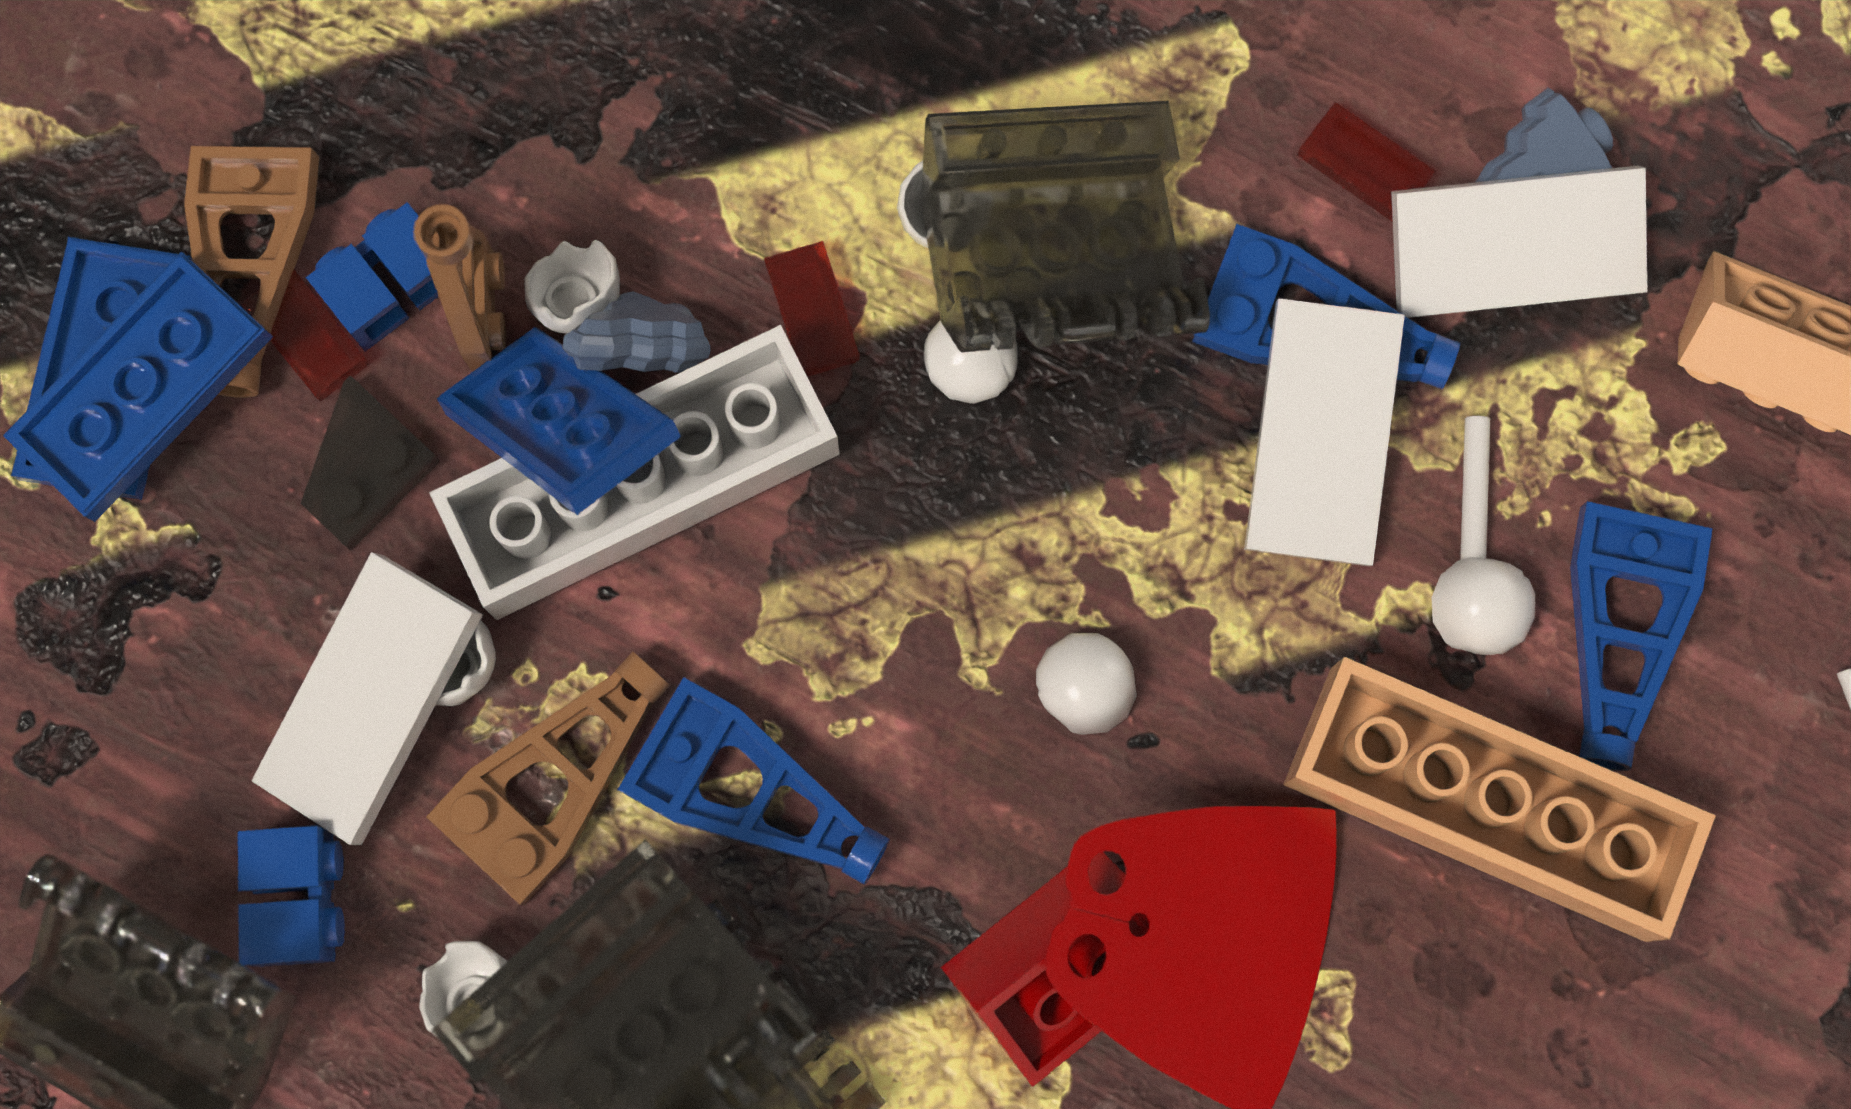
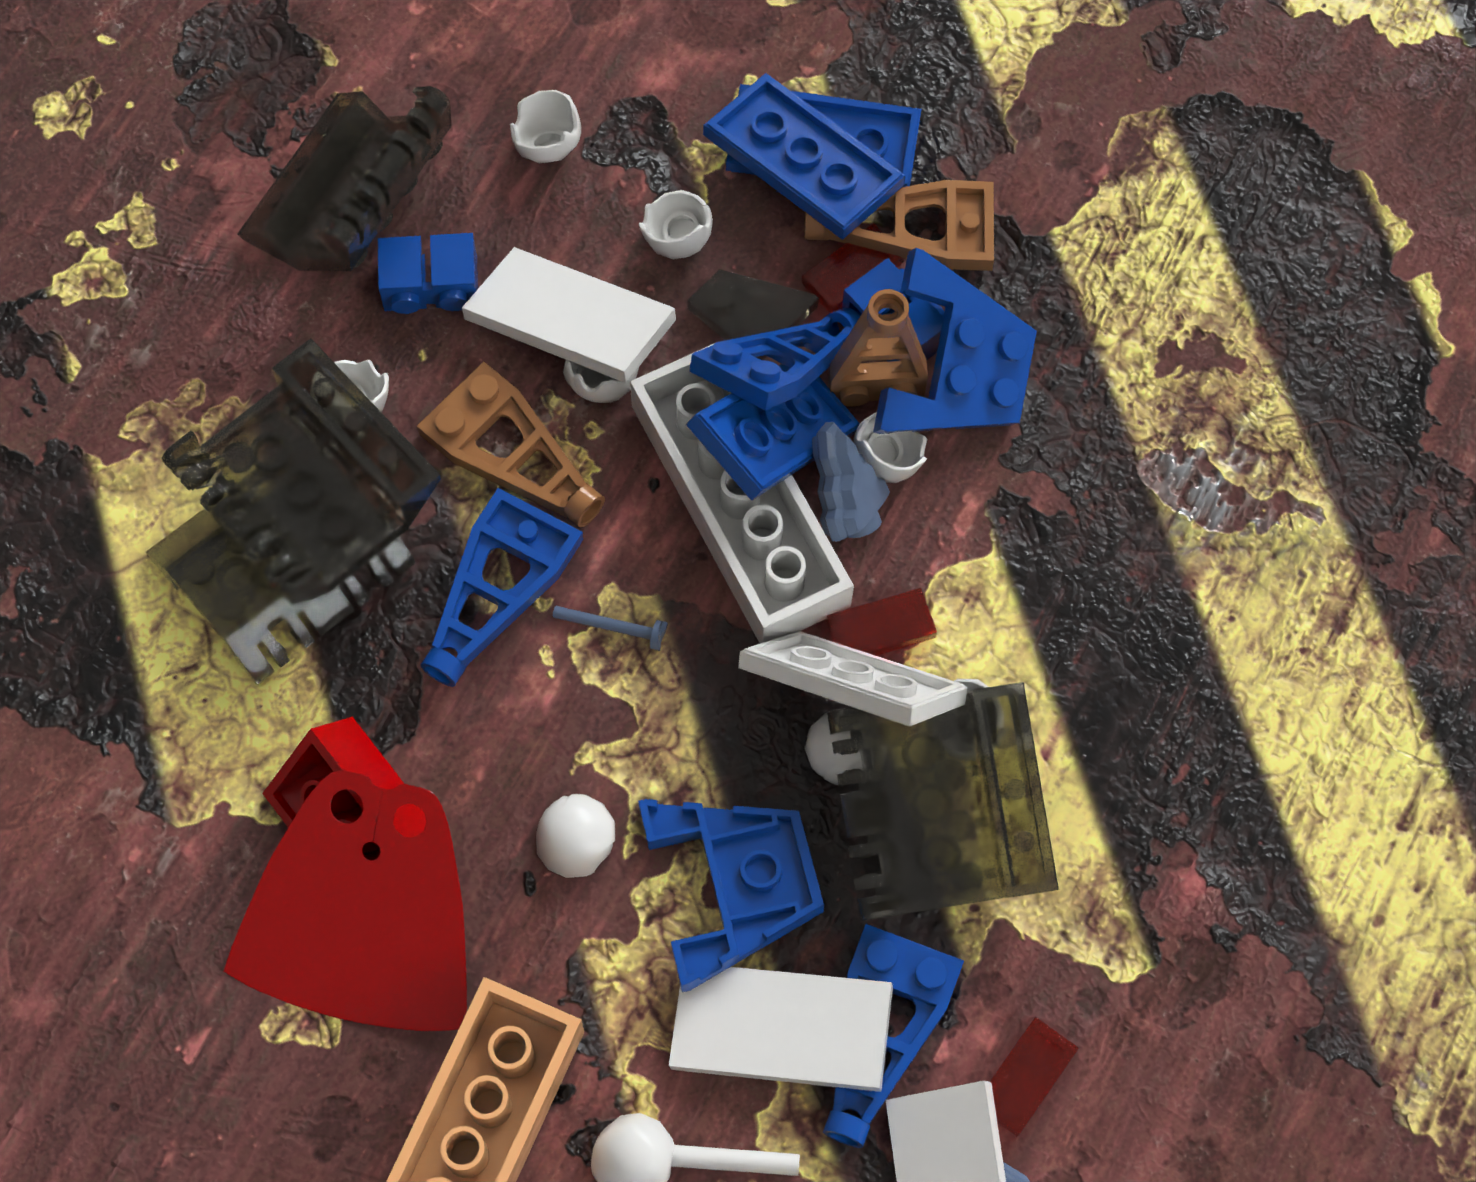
camera: 90 degrees right, 10 degrees down
none -> white hair [510,90,581,163]
none -> sand blue piece [553,606,668,651]
none -> blue wing [638,799,824,993]
none -> white hair [639,190,713,259]
none -> blue plate [689,307,860,411]
none -> white tile [738,631,968,727]
none -> blue wing [873,248,1037,434]

